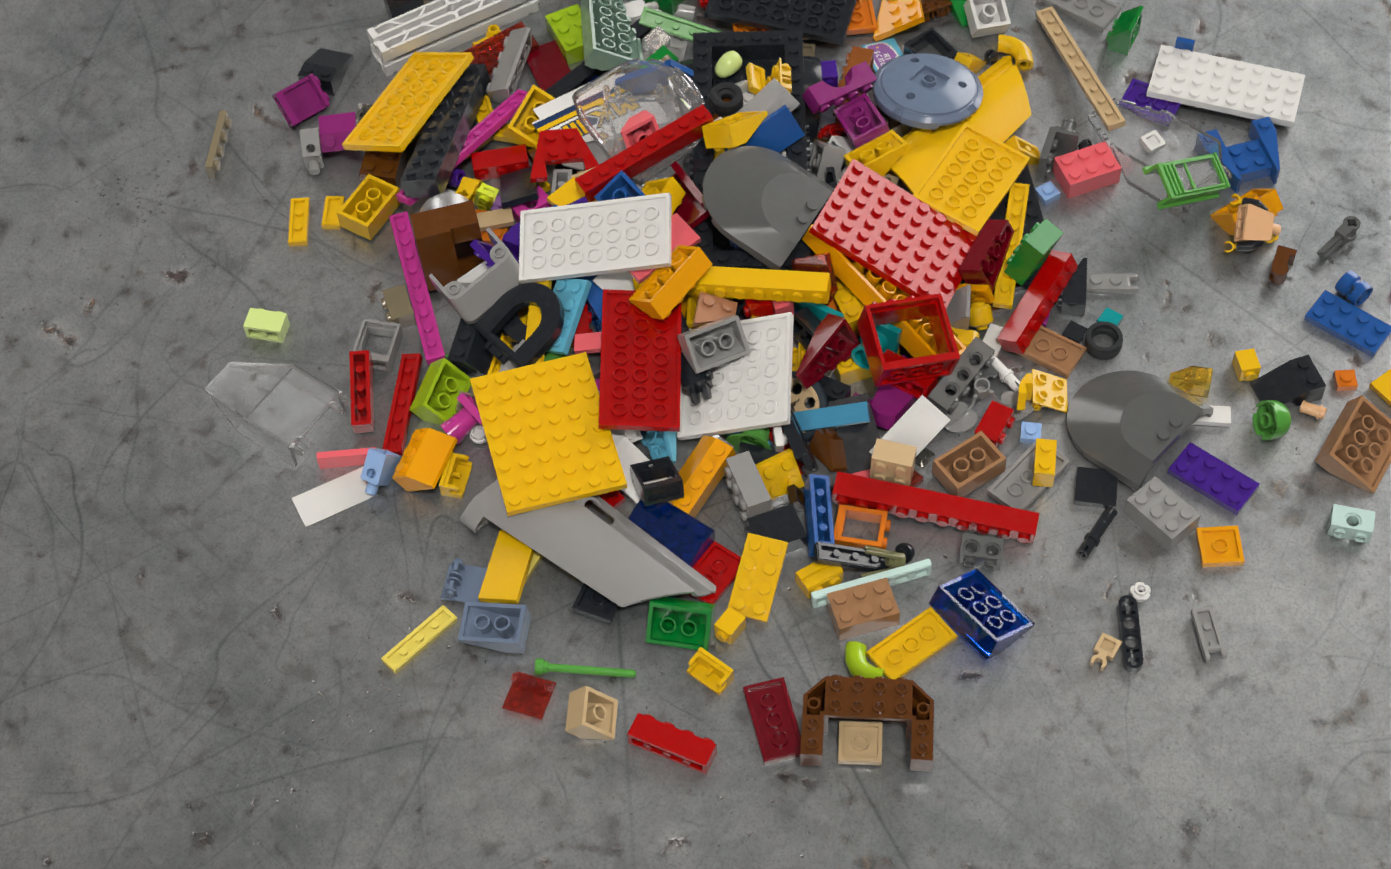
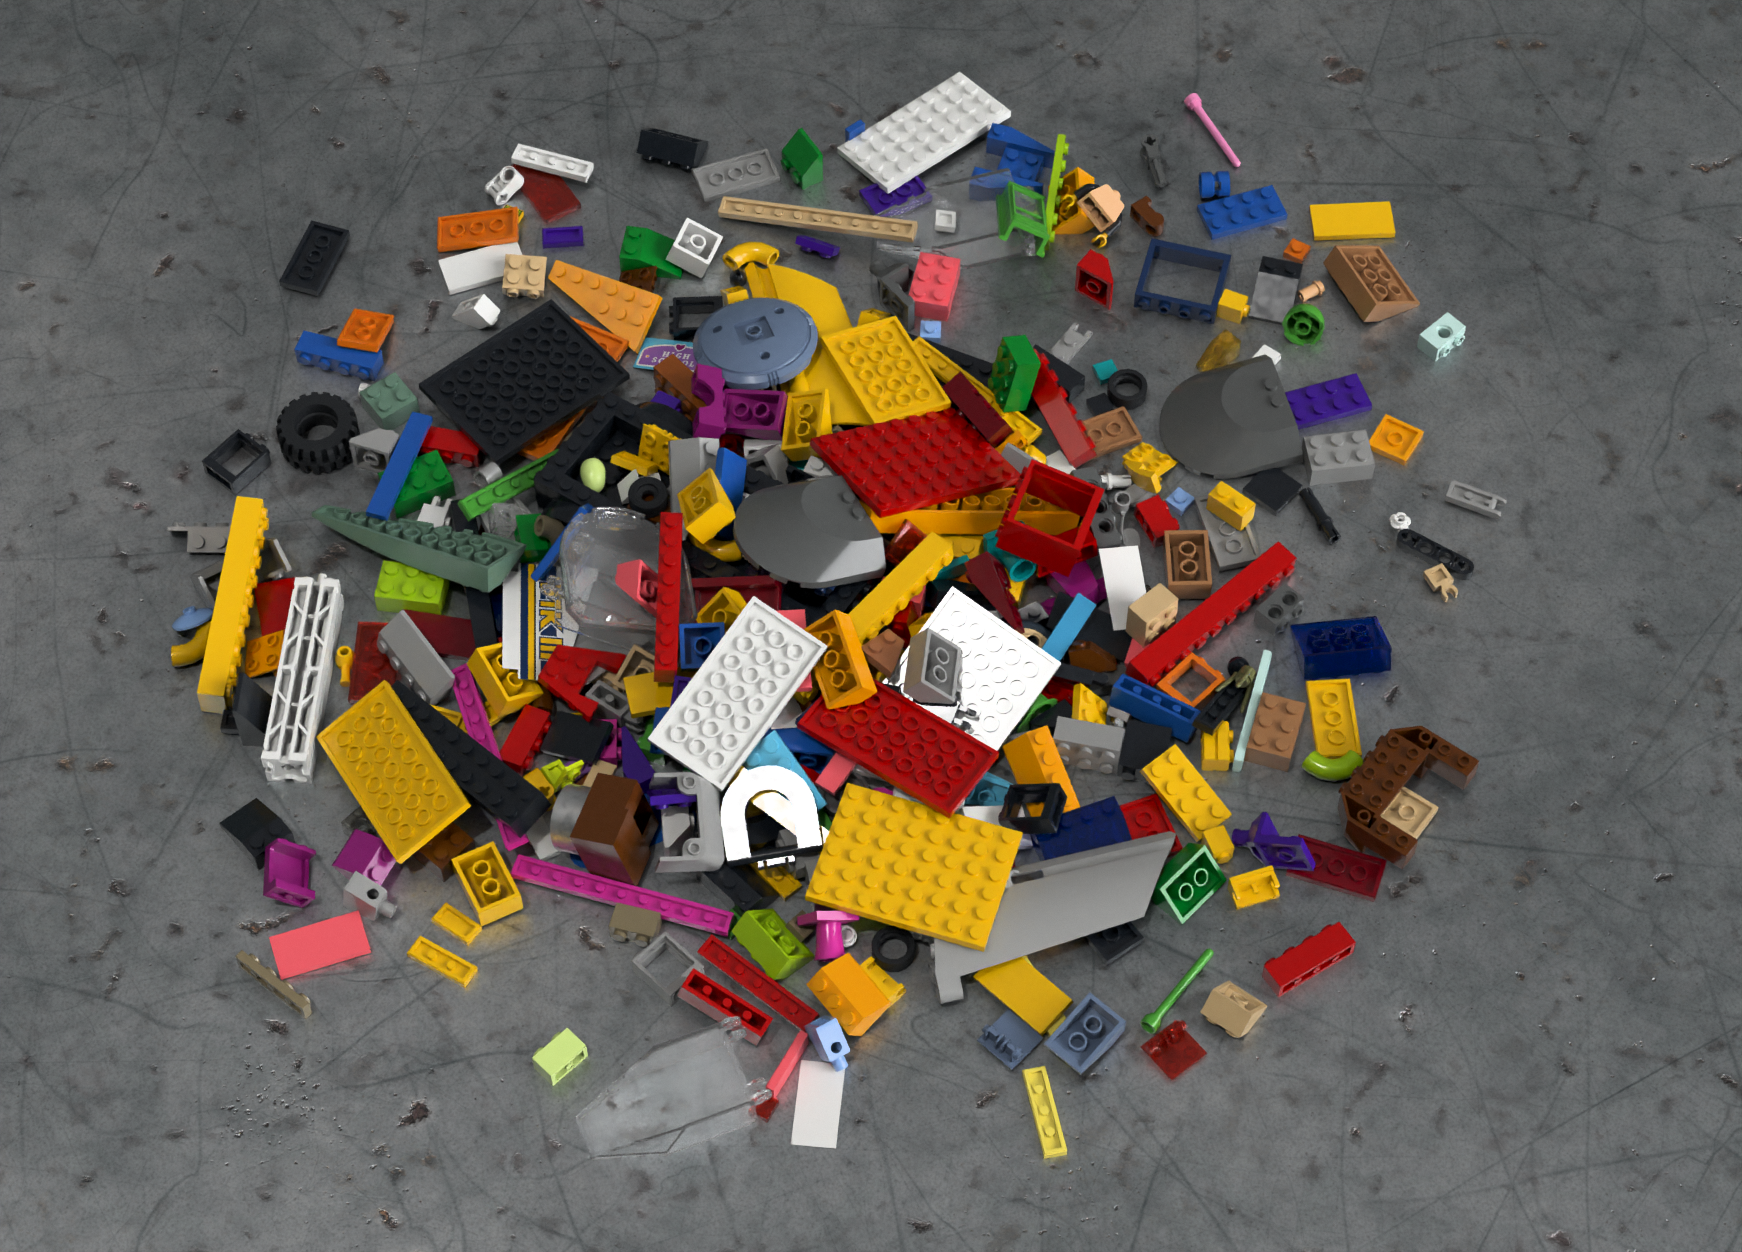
camera: 60 degrees left, 0 degrees up
white plate [772,426,787,452] -> none
none -> coral tile [269,910,371,980]
none -> clear red tile [747,1090,779,1123]
none -> dark purple plate [795,234,840,258]
none -> black tyre [871,926,915,972]
none -> lime plate [1044,134,1069,250]
none -> red slope [1075,249,1114,309]
none -> dark blue window [1134,238,1231,324]
none -> dark purple plate [1232,812,1316,871]

